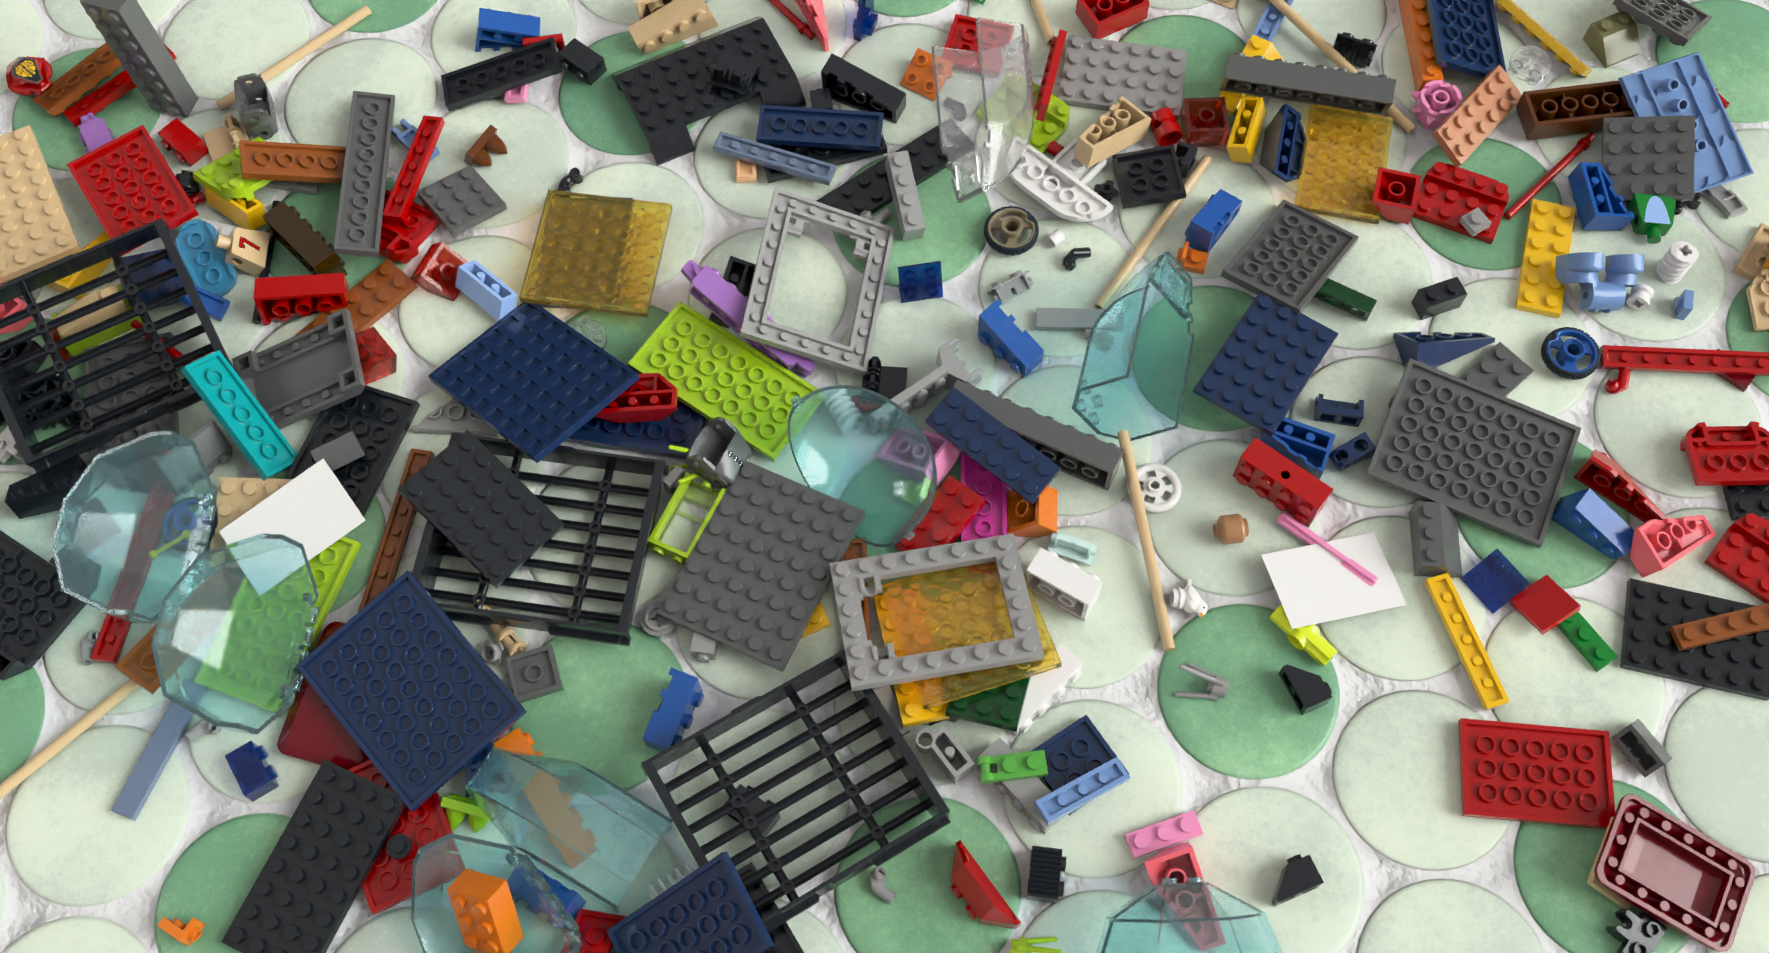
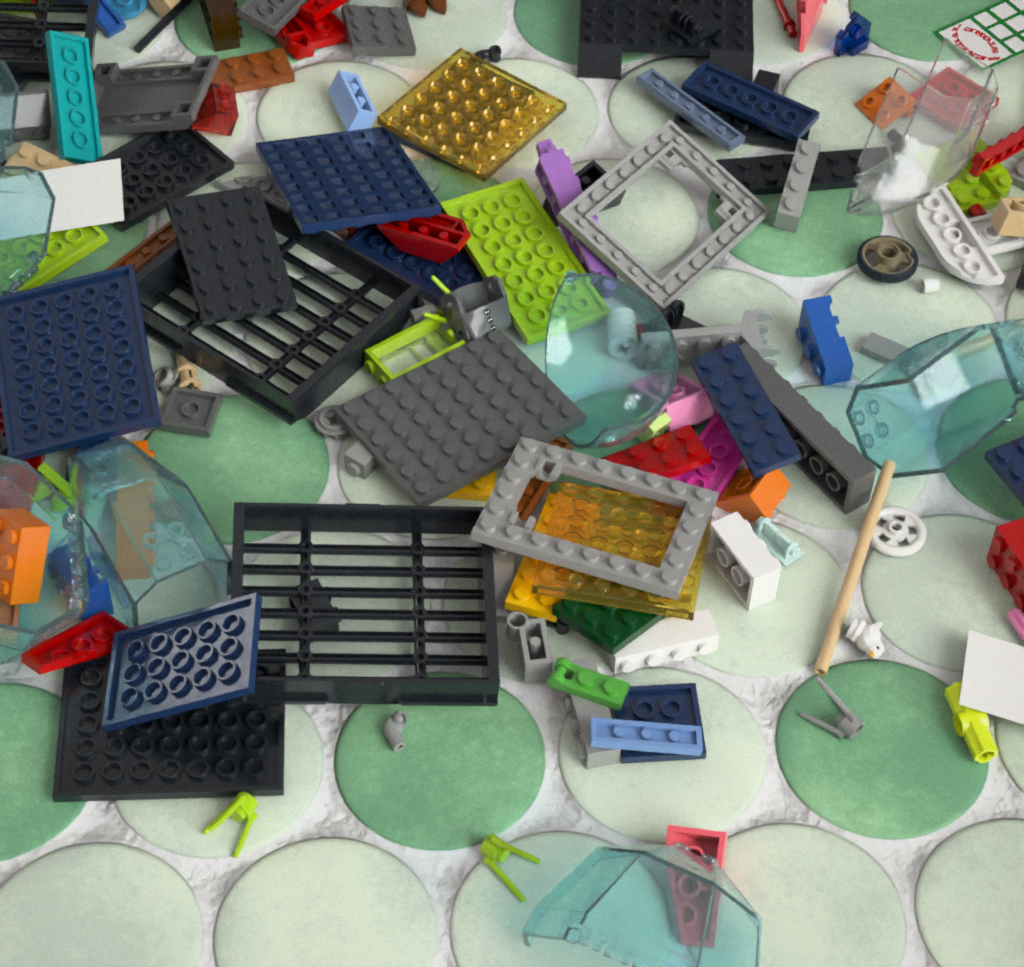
camera: 25 degrees right, 15 degrees down
red wedge [253,273,348,326] -> none
dark grey brick [310,430,365,471] -> none
clear red slope [410,242,468,302] -> none
blue wedge [643,667,704,752] -> none
light nougat tile [736,158,757,183] -> none
black wedge [821,53,906,124] -> none
light grey arm [860,207,892,224] -> none
clear blue hinge [898,261,943,303] -> none
red wedge [950,840,1021,929] -> none
light grey hinge [987,269,1033,303] -> none
black brick [1027,846,1066,903] -> none
black arm [1062,247,1091,271] -> none
black plate [1094,180,1119,202] -> none
bright pink plate [1124,810,1203,860] -> none
medium nougat head [1213,514,1249,545] -> none
black slope [1272,854,1324,907] -> none
black slope [1278,664,1332,715] -> none

